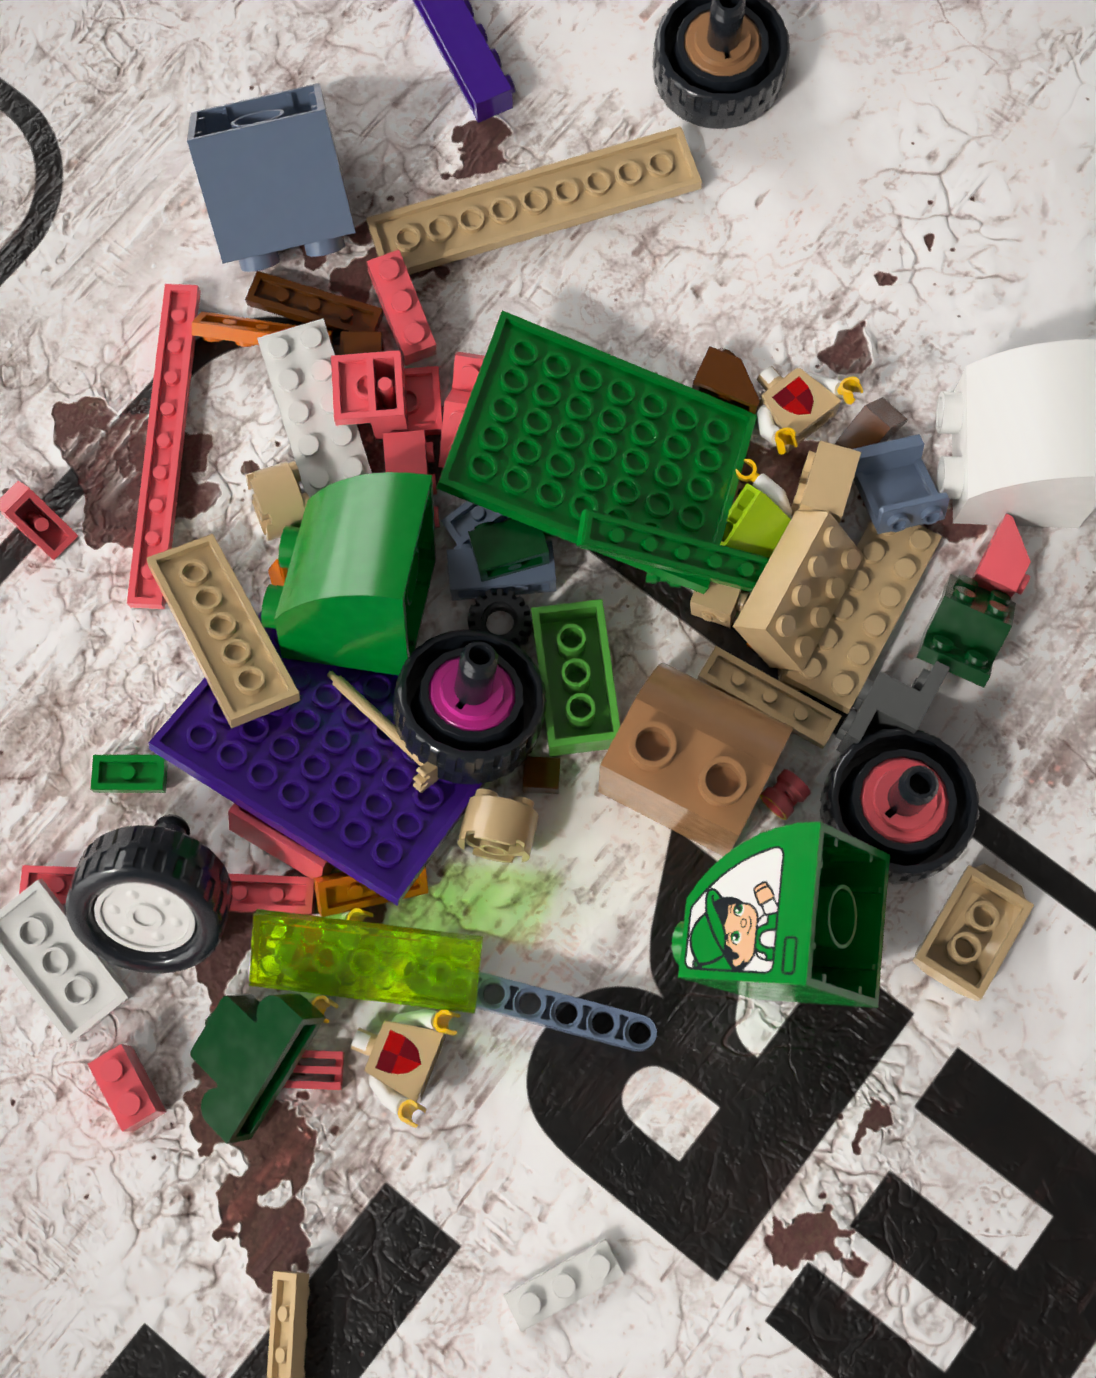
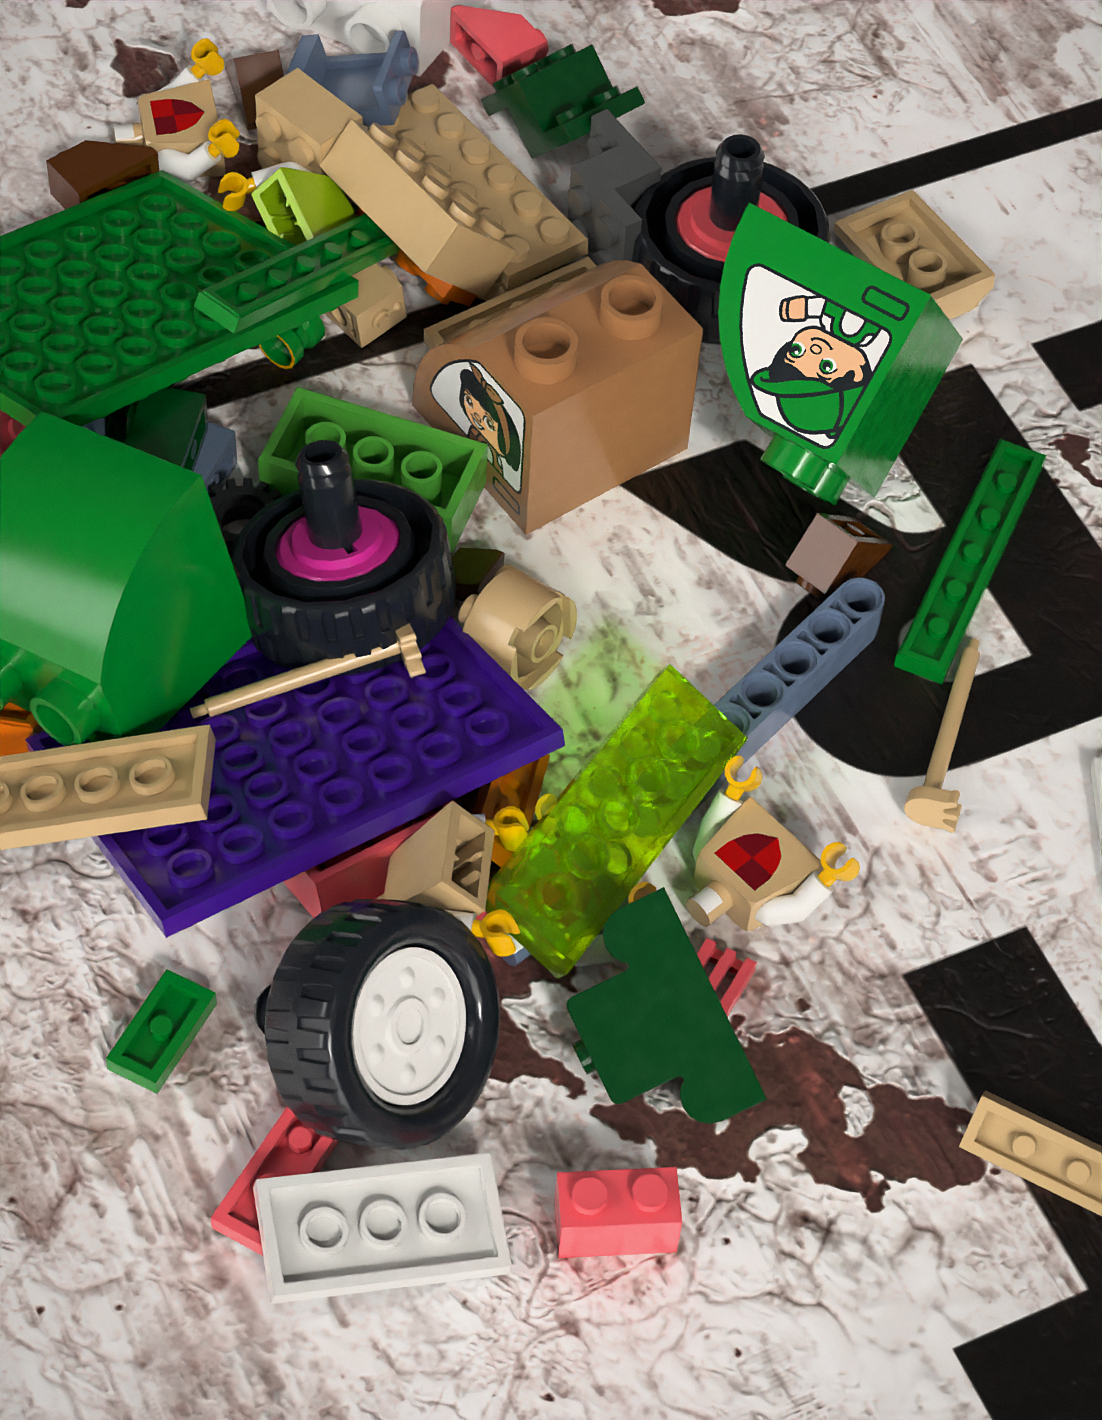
camera: 70 degrees left, 20 degrees down
none -> tan torso [376,801,530,957]
none -> slope [785,513,893,597]
none -> green tile [894,439,1046,685]
none -> tan piece [904,638,980,833]

